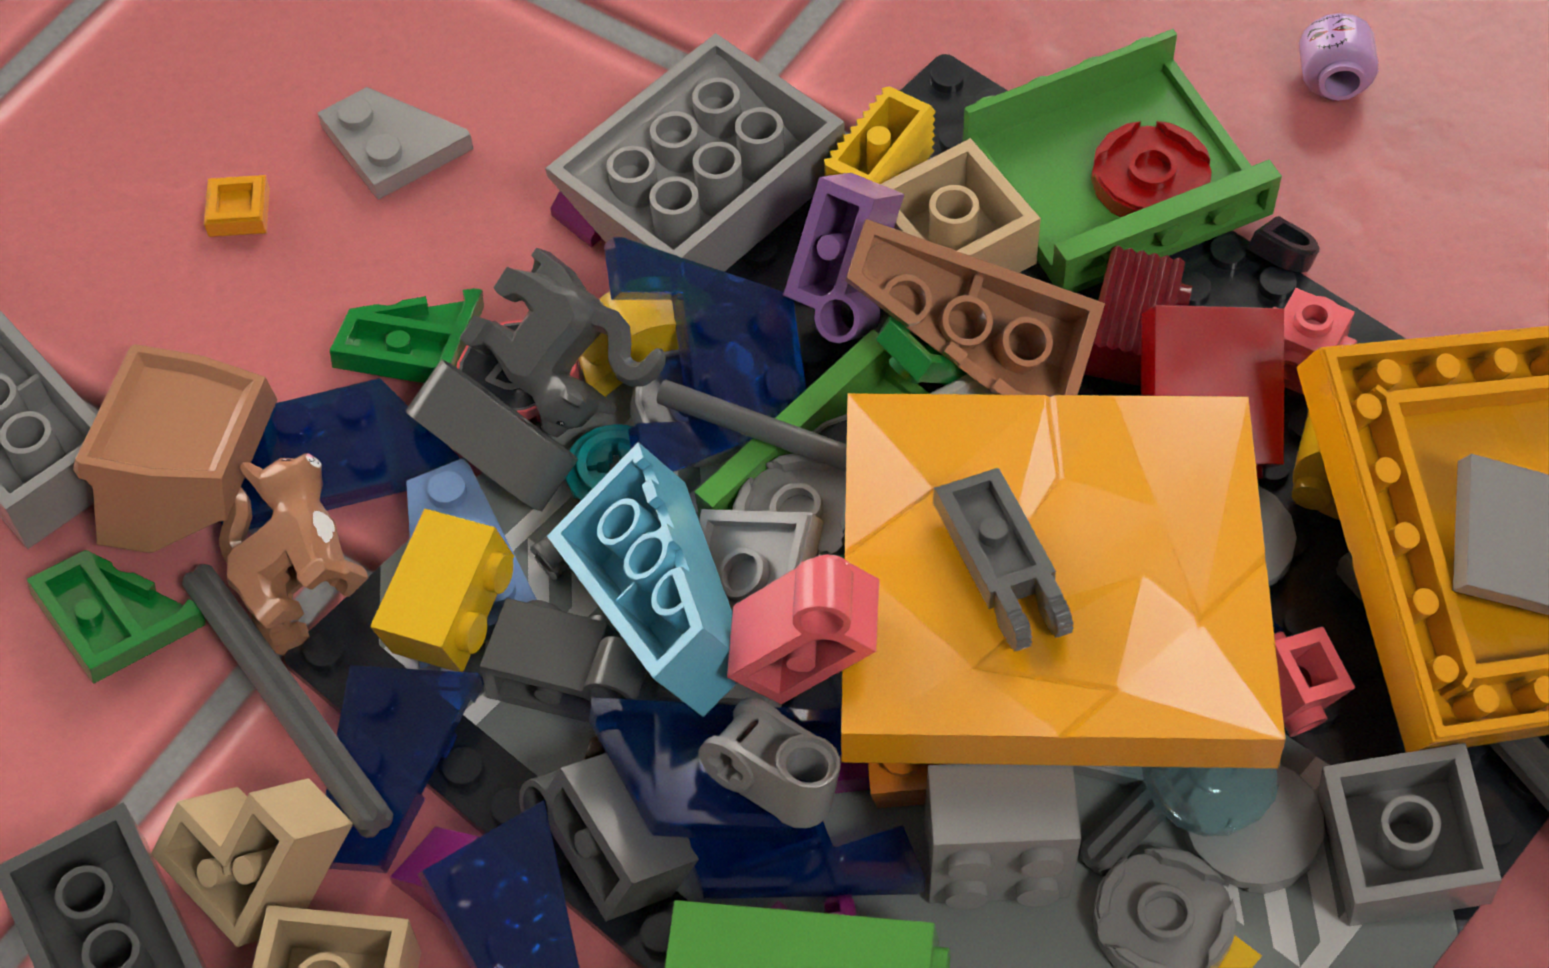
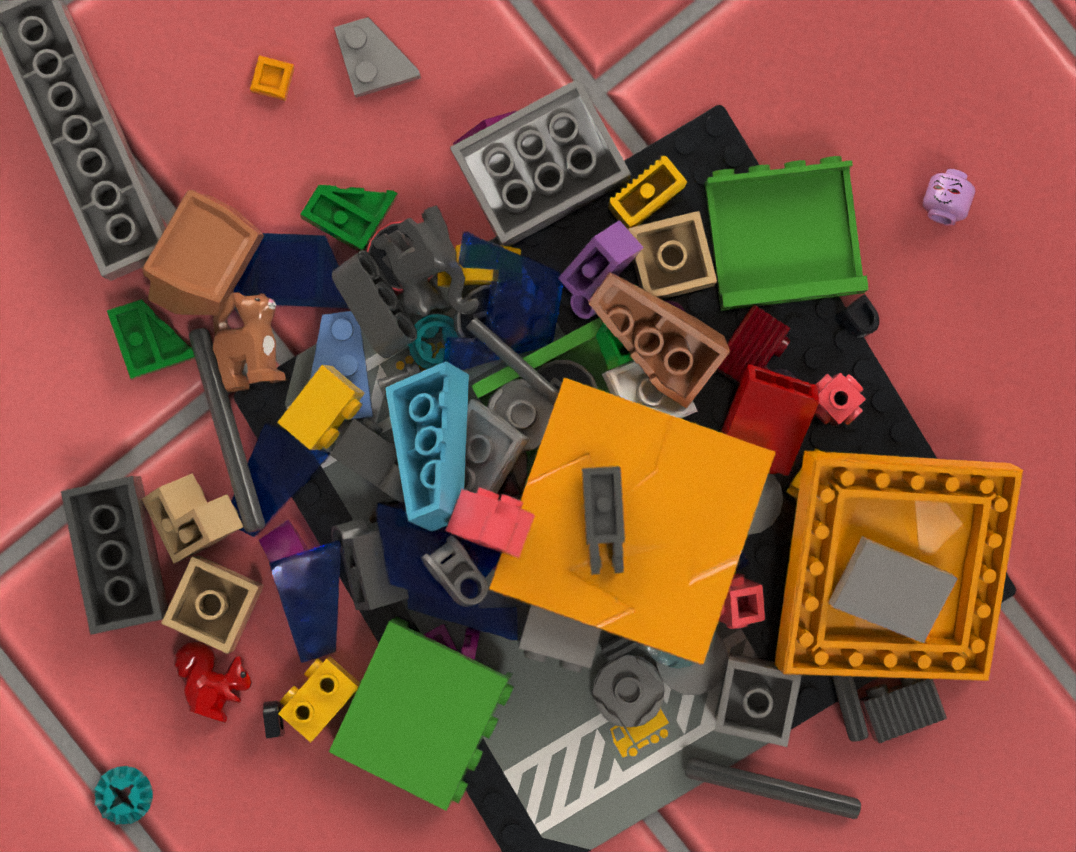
camera: 15 degrees right, 30 degrees up
red tile [1091,121,1212,217] -> none

